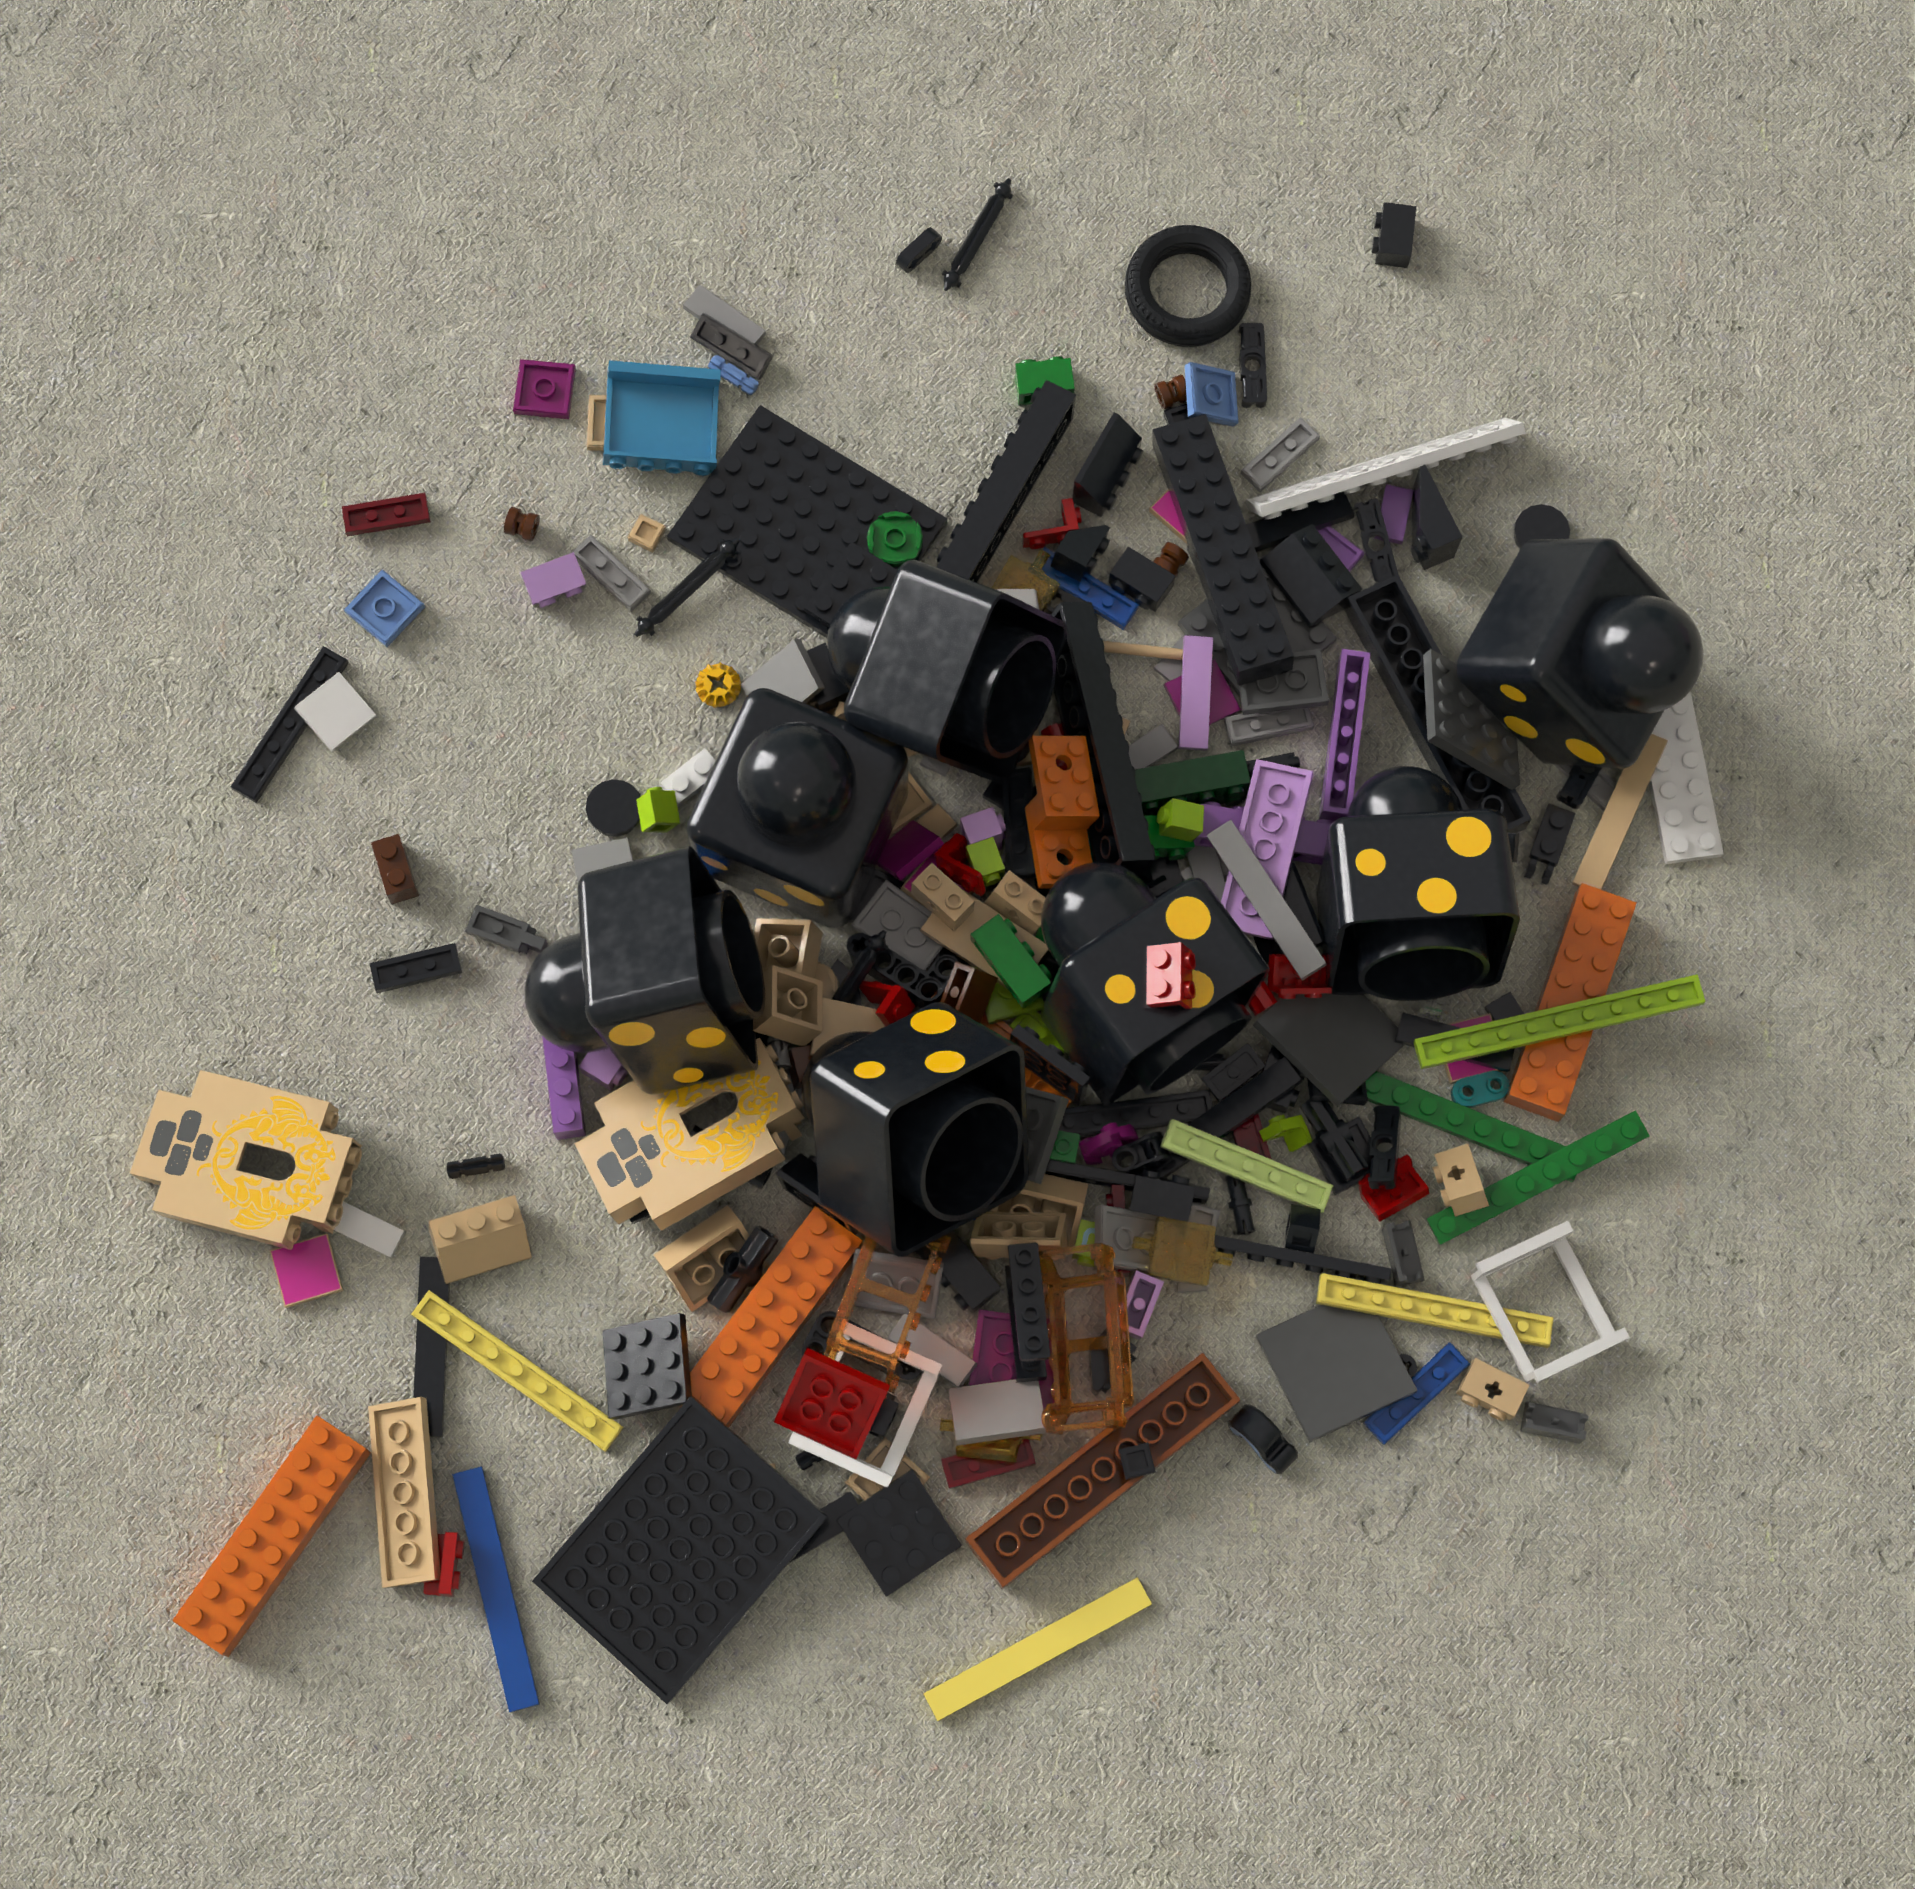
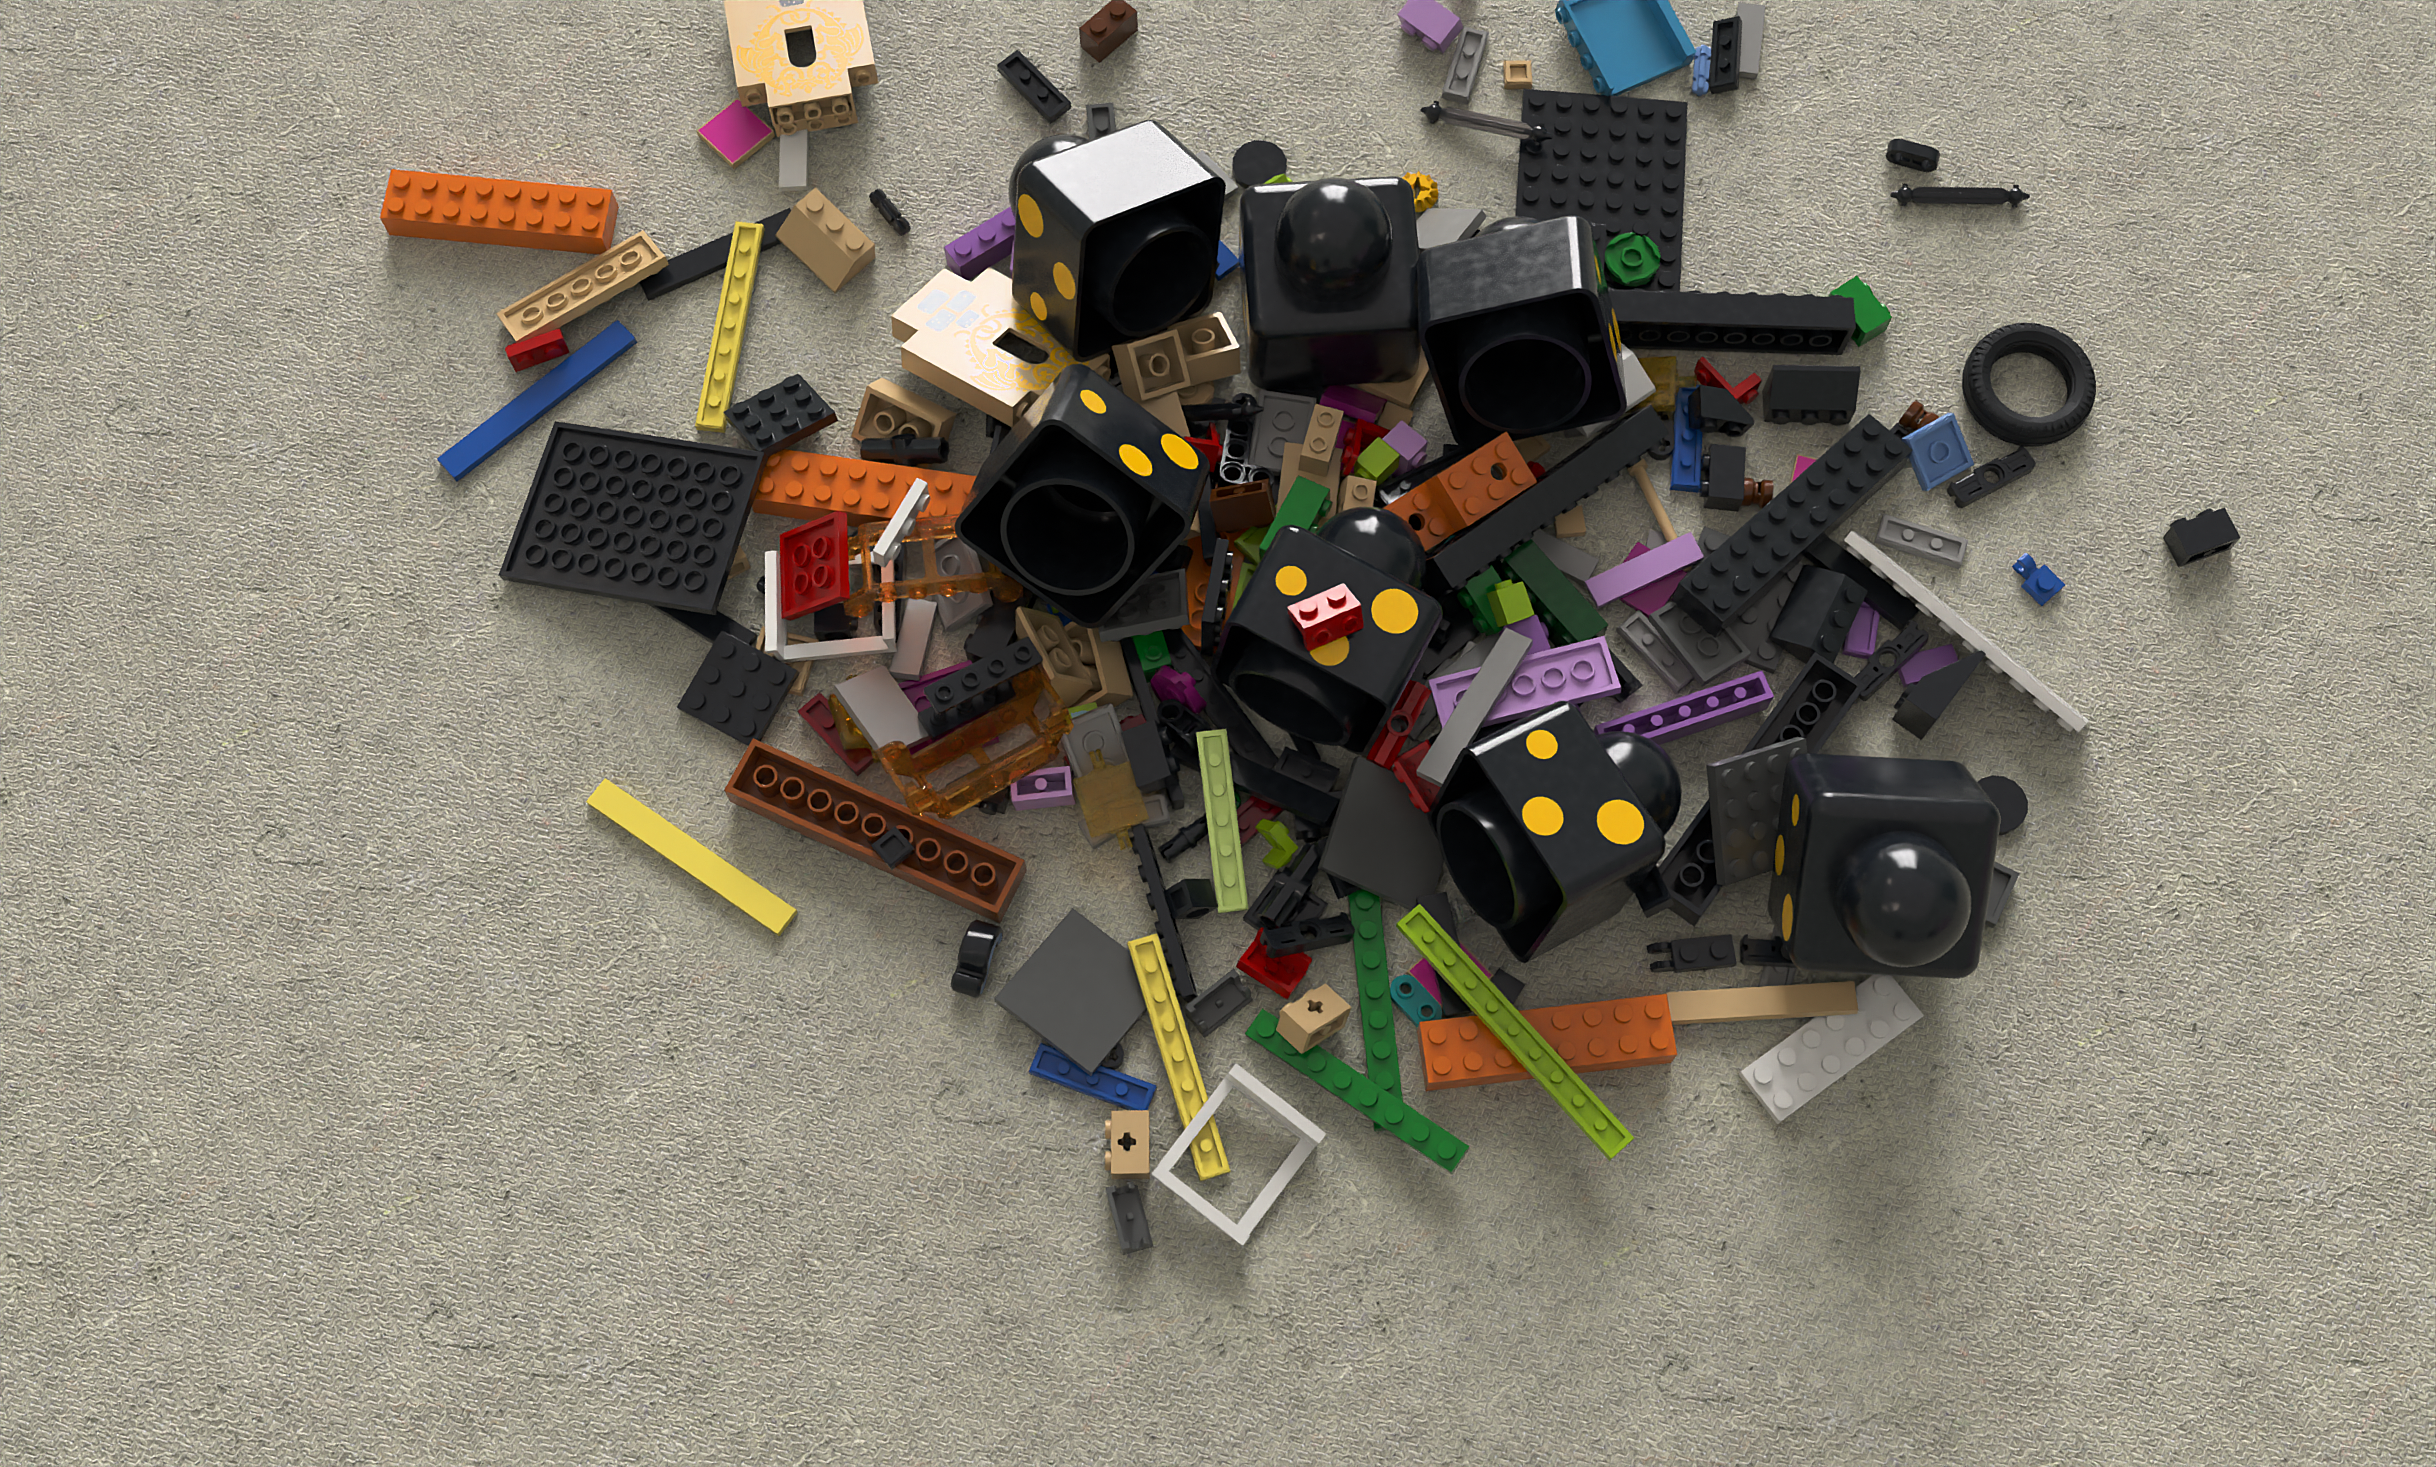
camera: 65 degrees right, 5 degrees down
none -> white plate [873,478,931,568]
none -> blue plate [2012,553,2065,606]

